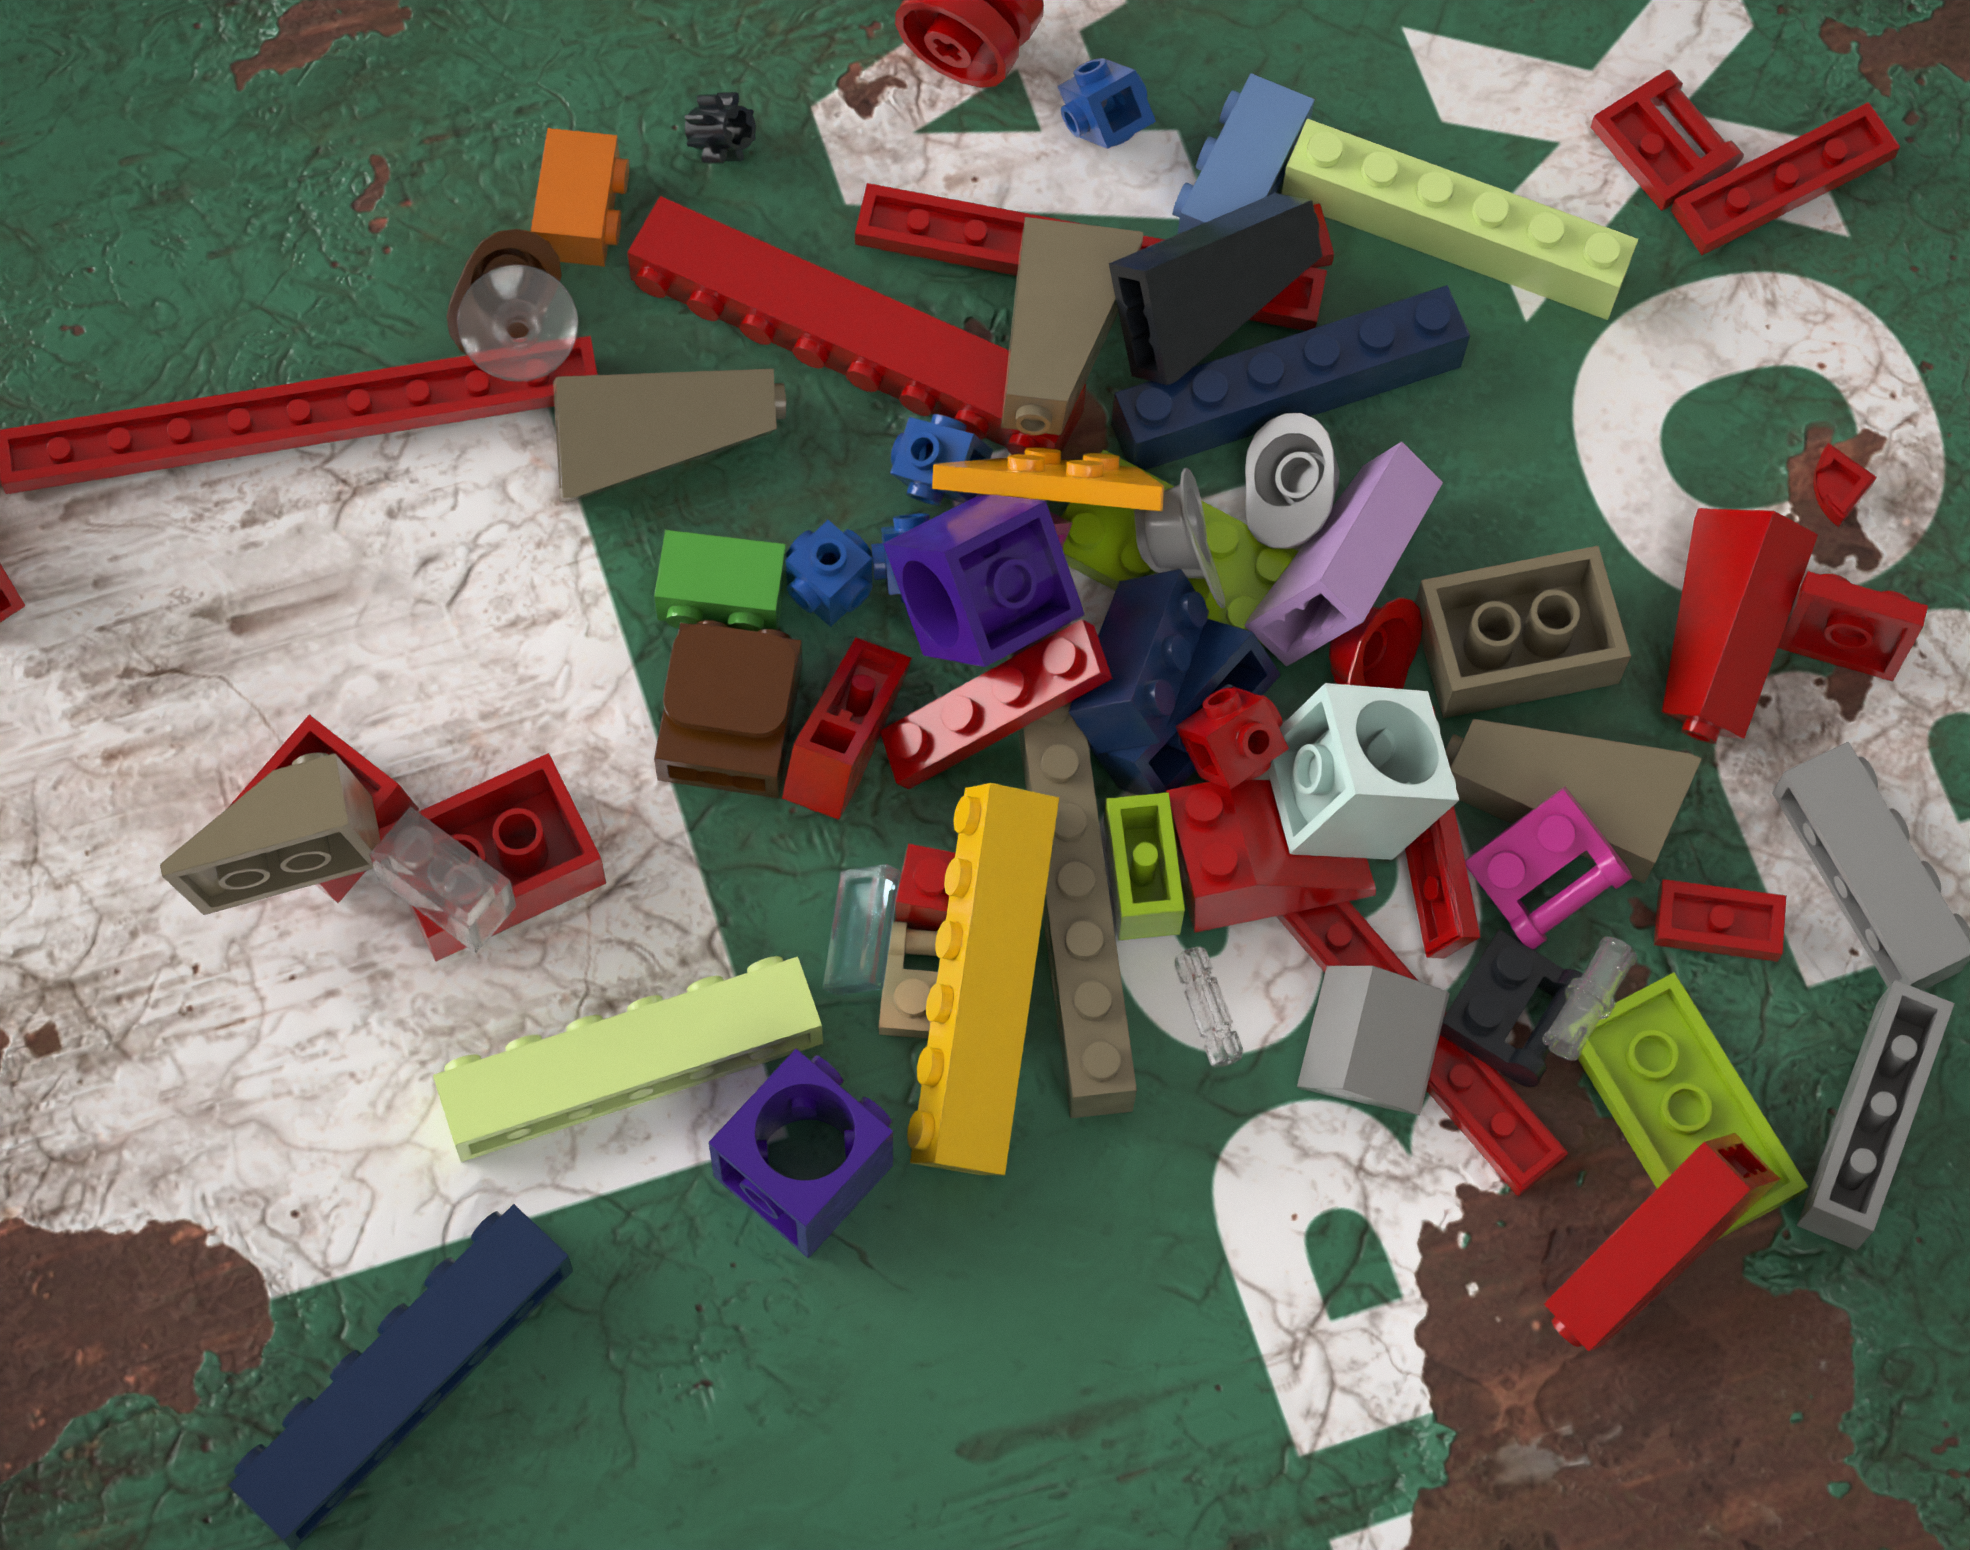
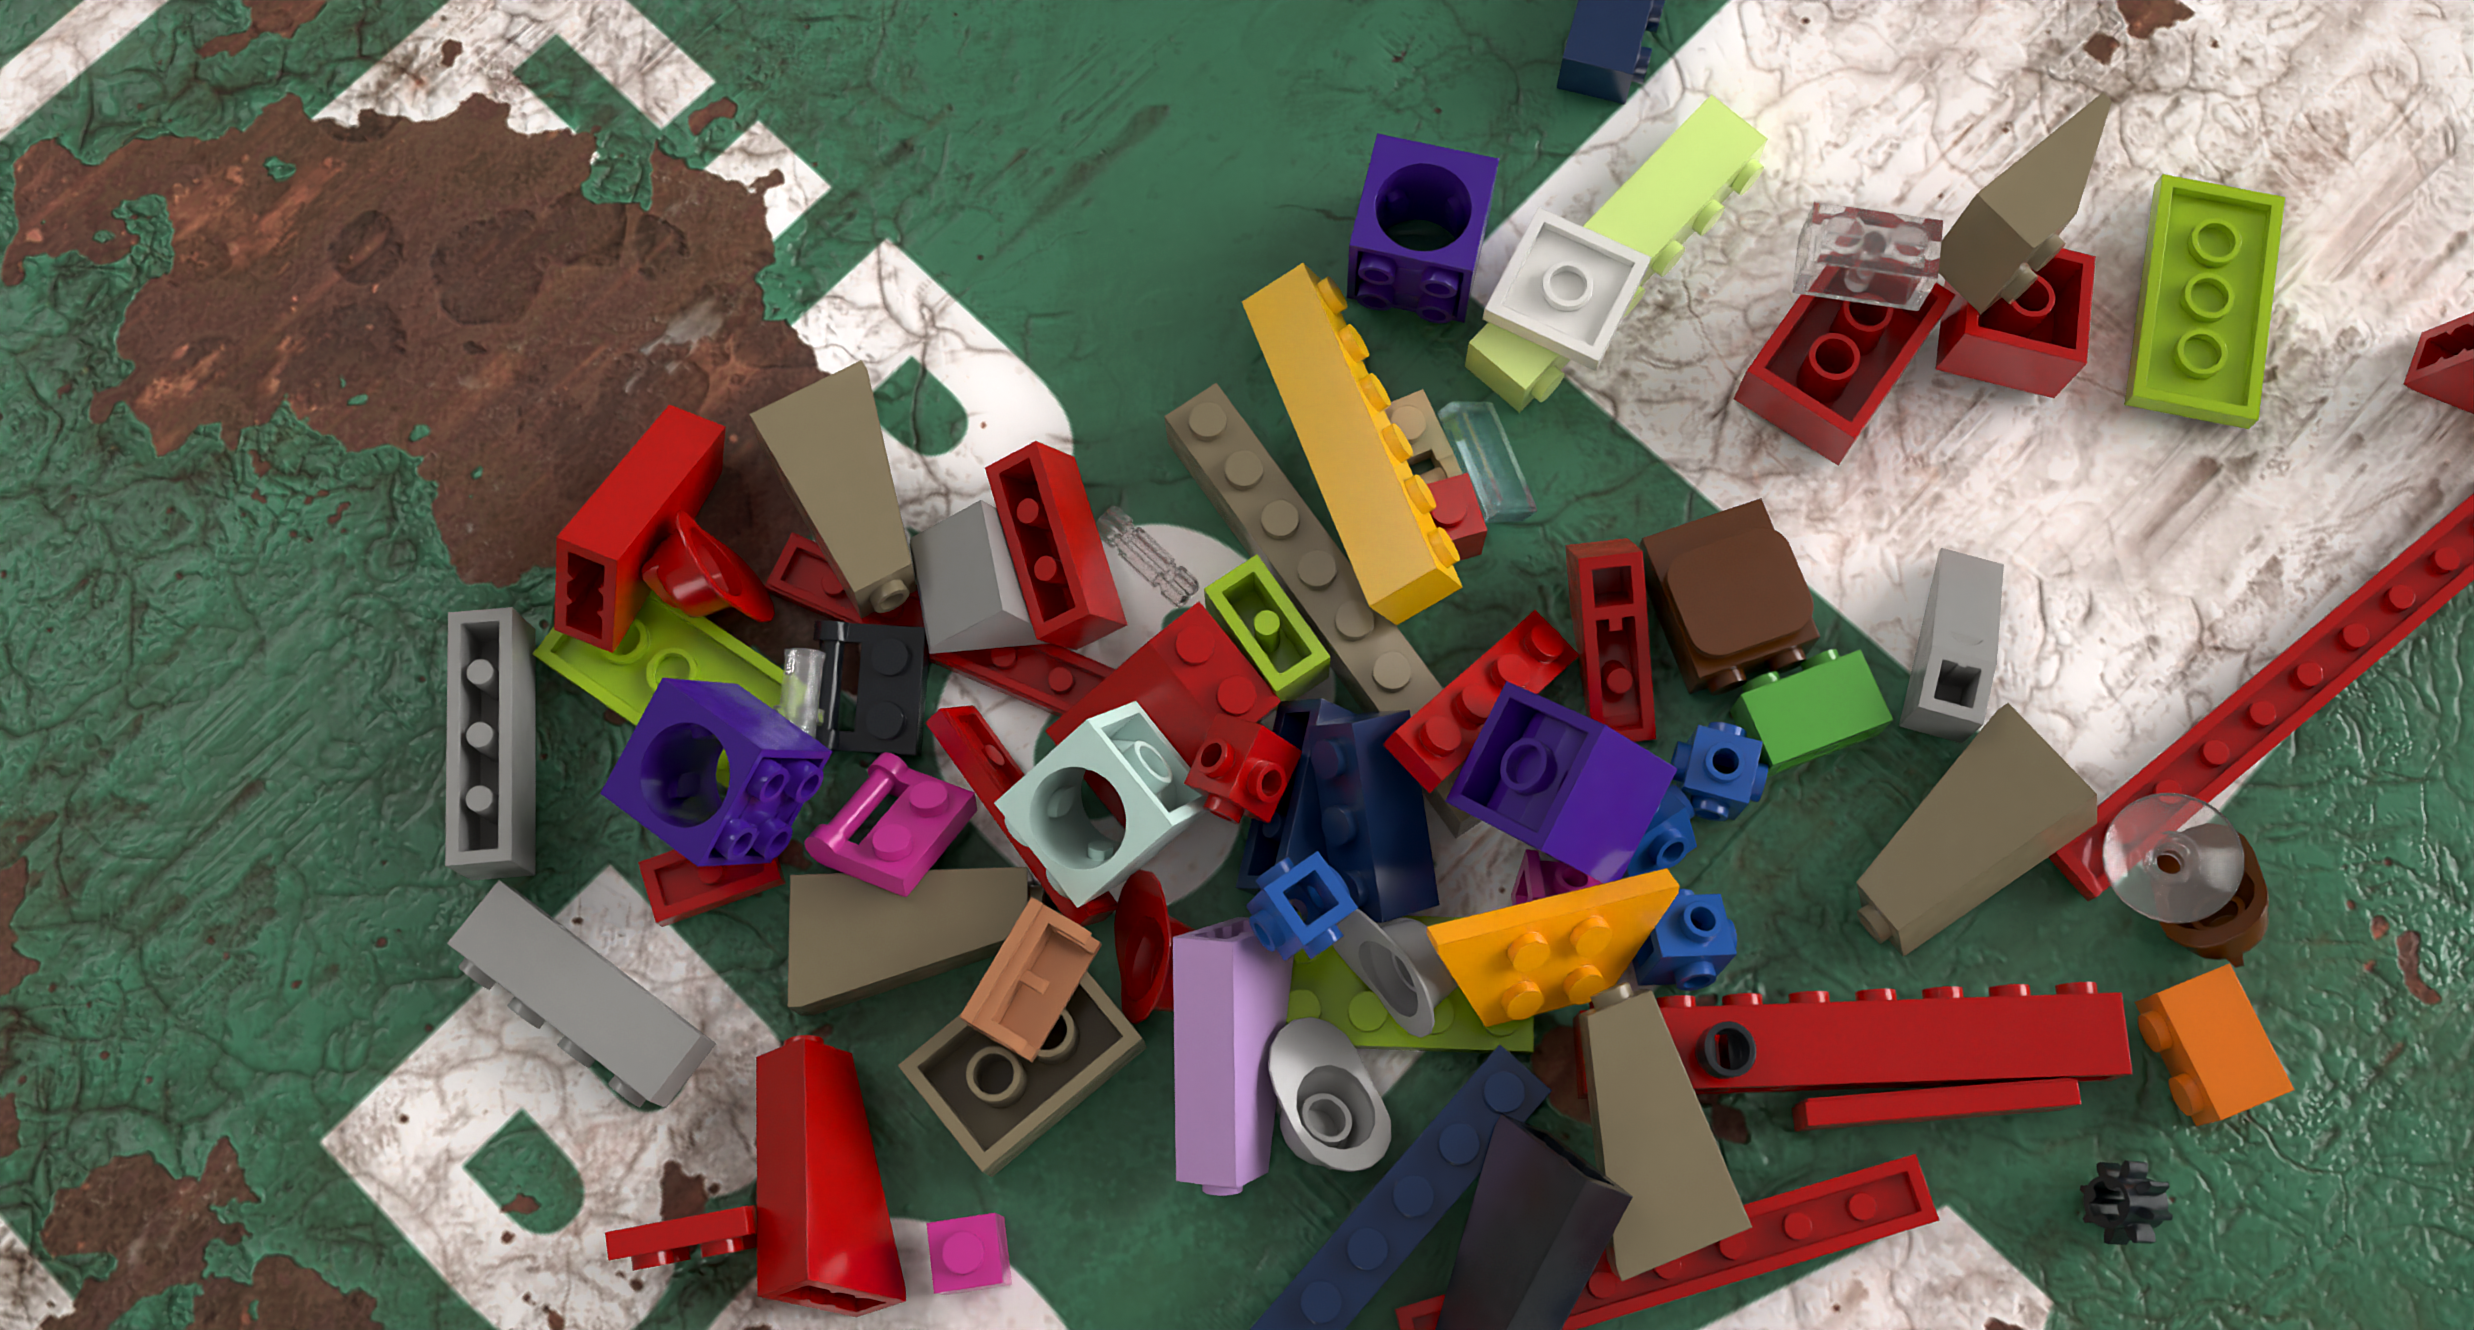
camera: 160 degrees right, 5 degrees up
none -> dark purple brick [600,678,833,866]
none -> red piece [641,510,775,622]
none -> dark tan slope [749,360,917,619]
none -> dark pink brick [926,1213,1012,1295]
none -> nougat hinge [960,897,1102,1063]
none -> red brick [985,441,1128,650]
none -> blue brick [1246,851,1358,961]
none -> white tile [1483,207,1652,371]
none -> black hinge [1695,1021,1756,1079]
none -> red tile [1792,1077,2081,1132]
none -> light grey slope [1899,548,2004,743]
none -> lime plate [2124,174,2285,429]

